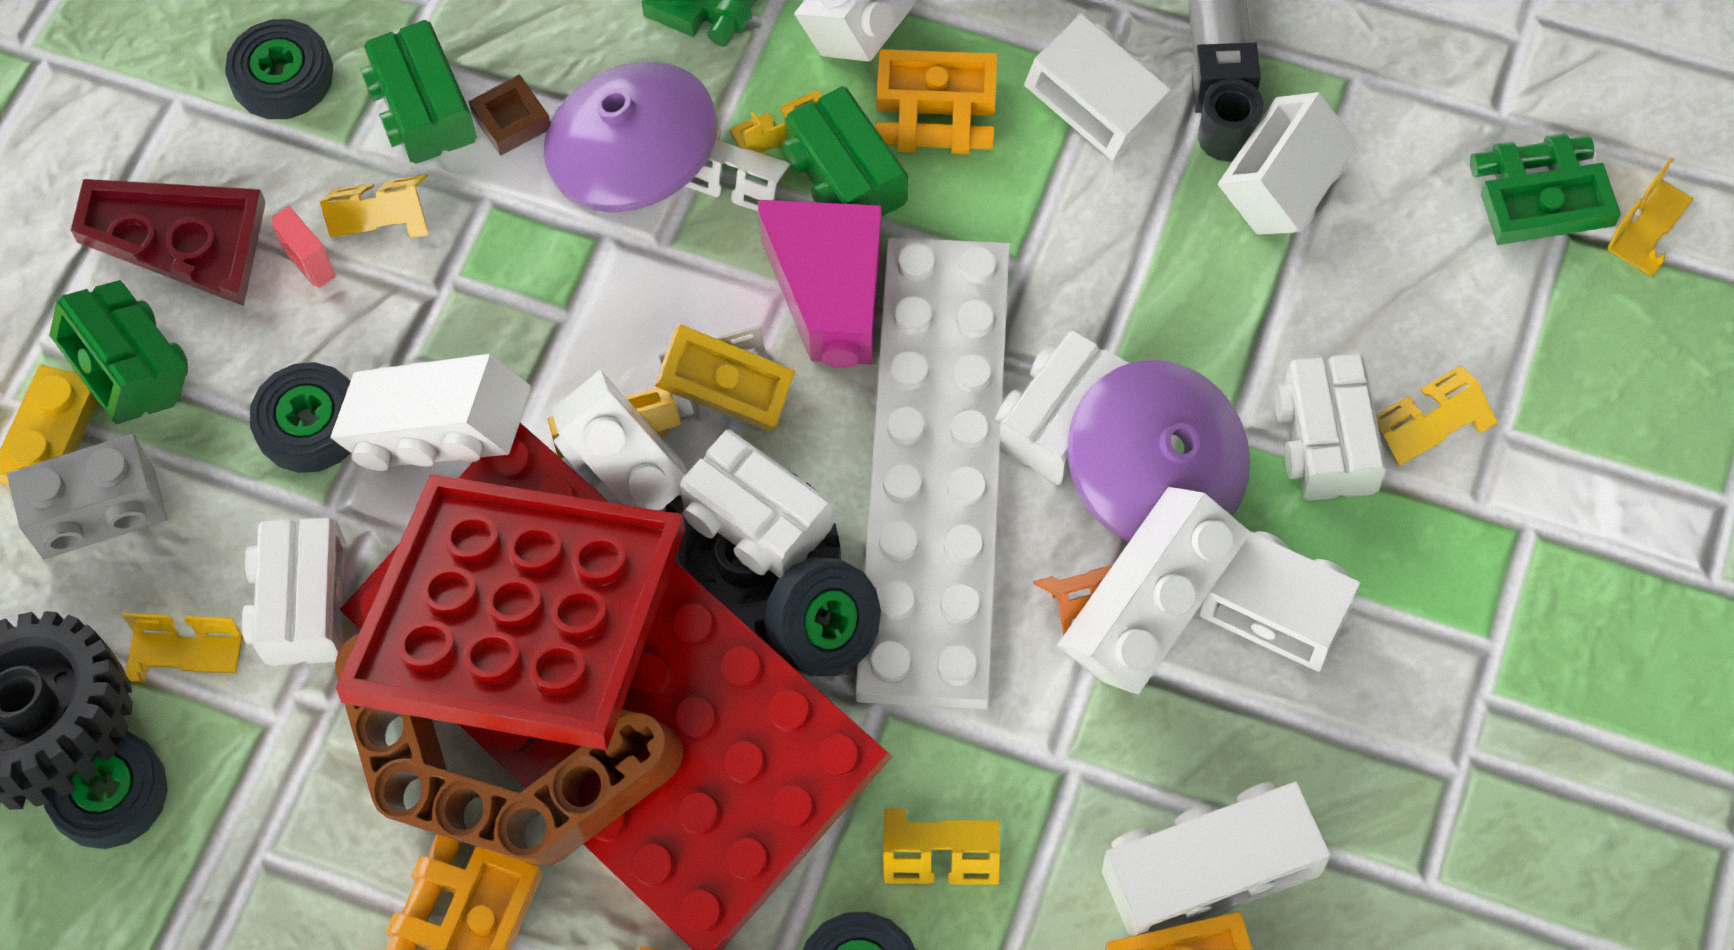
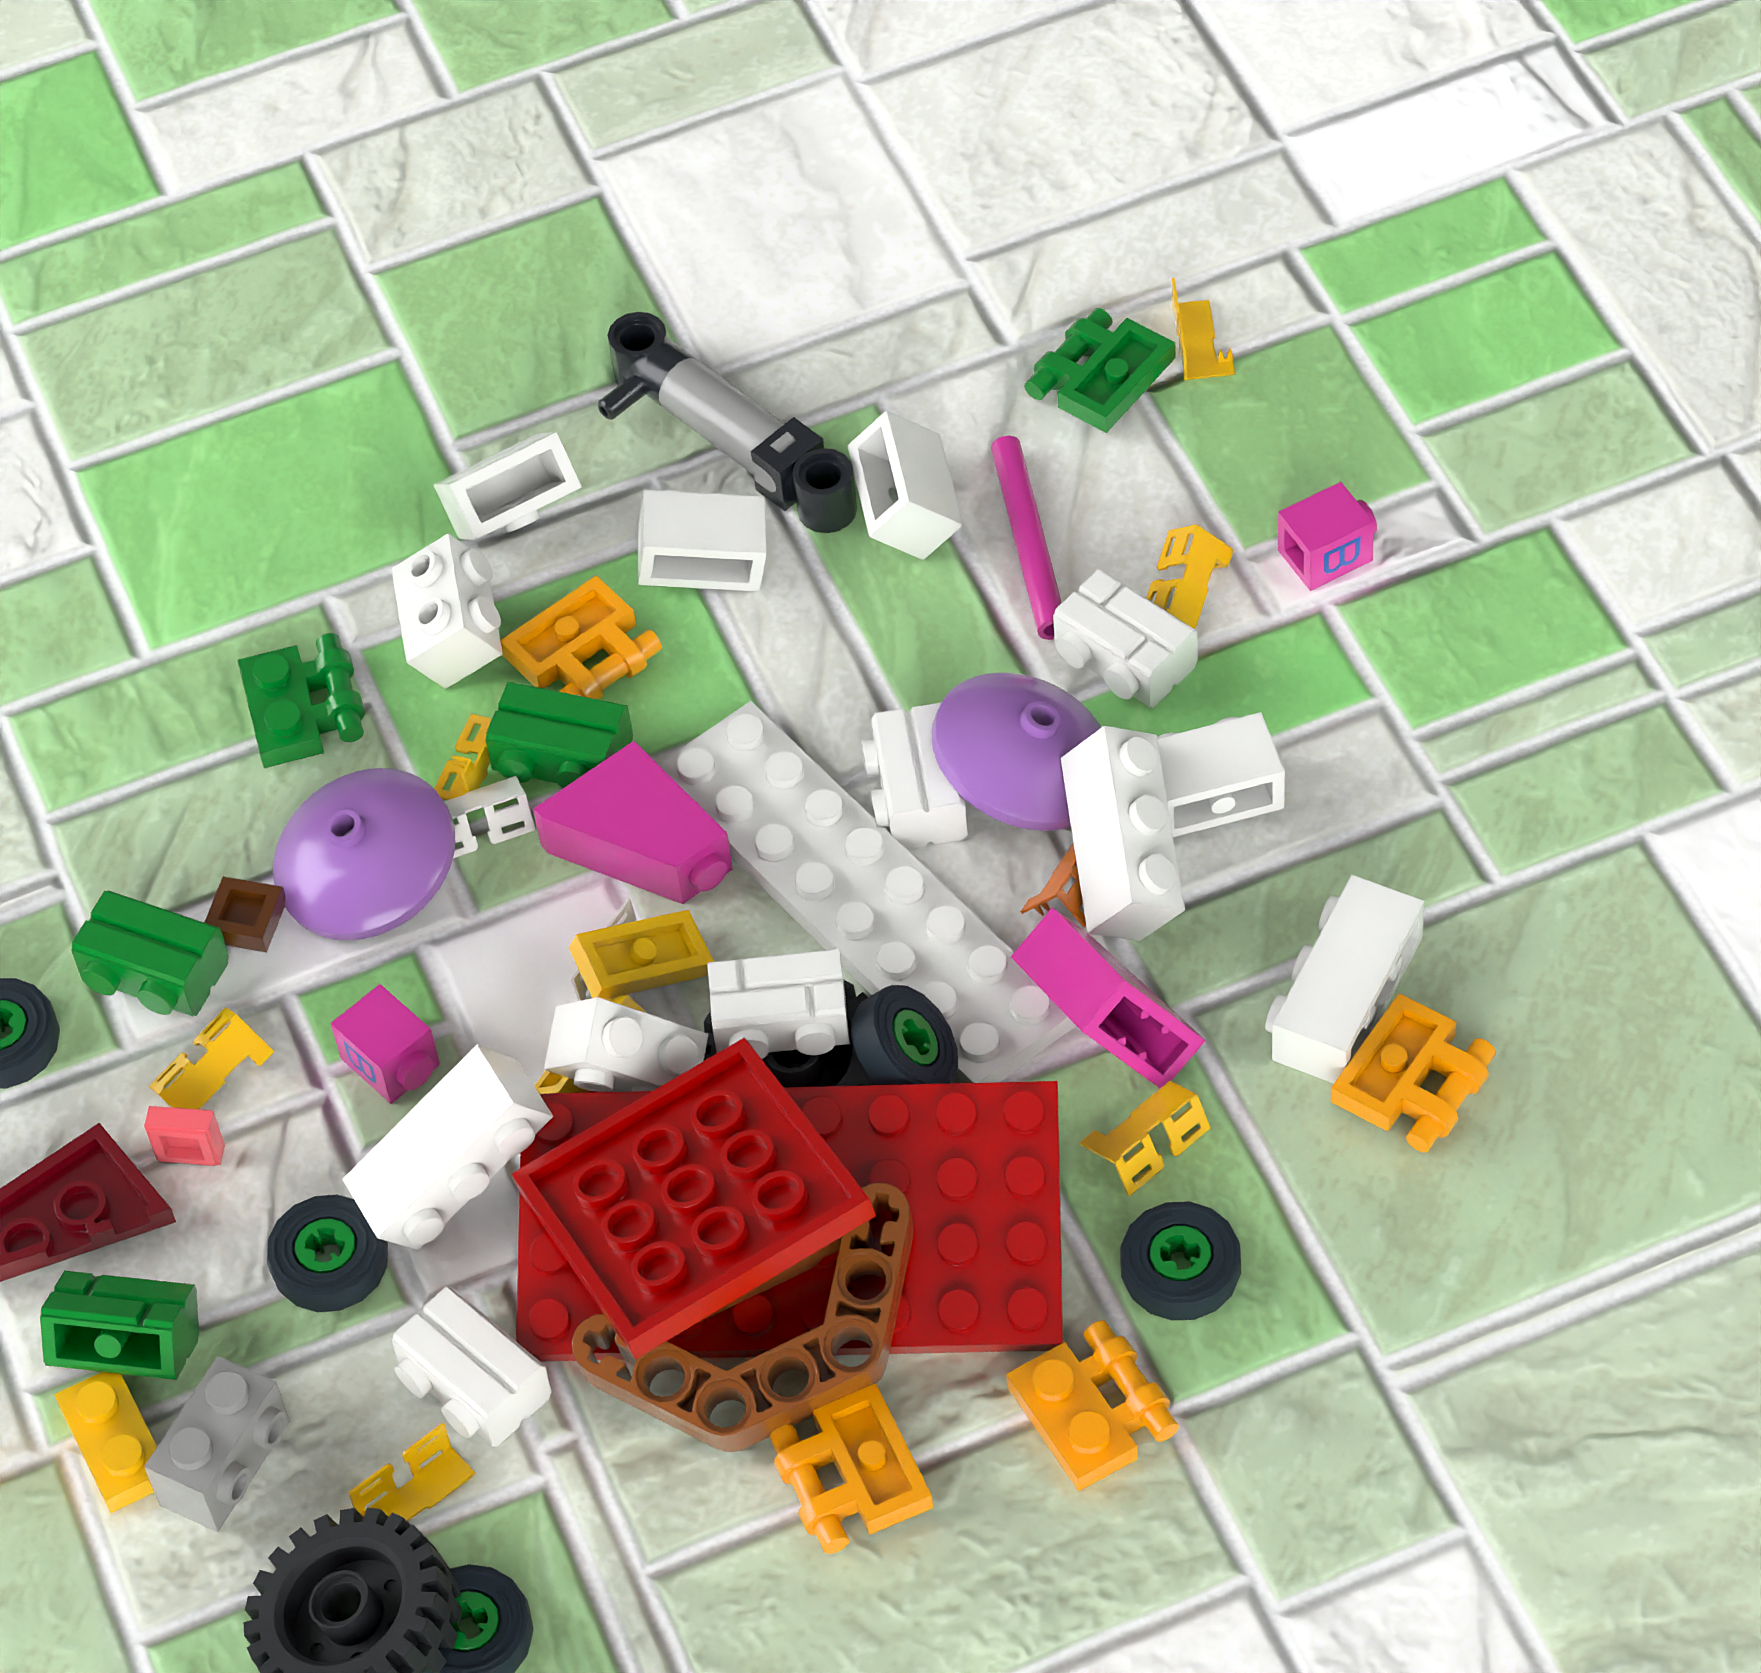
camera: 40 degrees left, 10 degrees down
none -> dark pink brick [330,984,440,1104]
none -> dark pink piece [991,435,1062,640]
none -> dark pink slope [1011,907,1206,1088]
none -> dark pink brick [1278,482,1377,591]

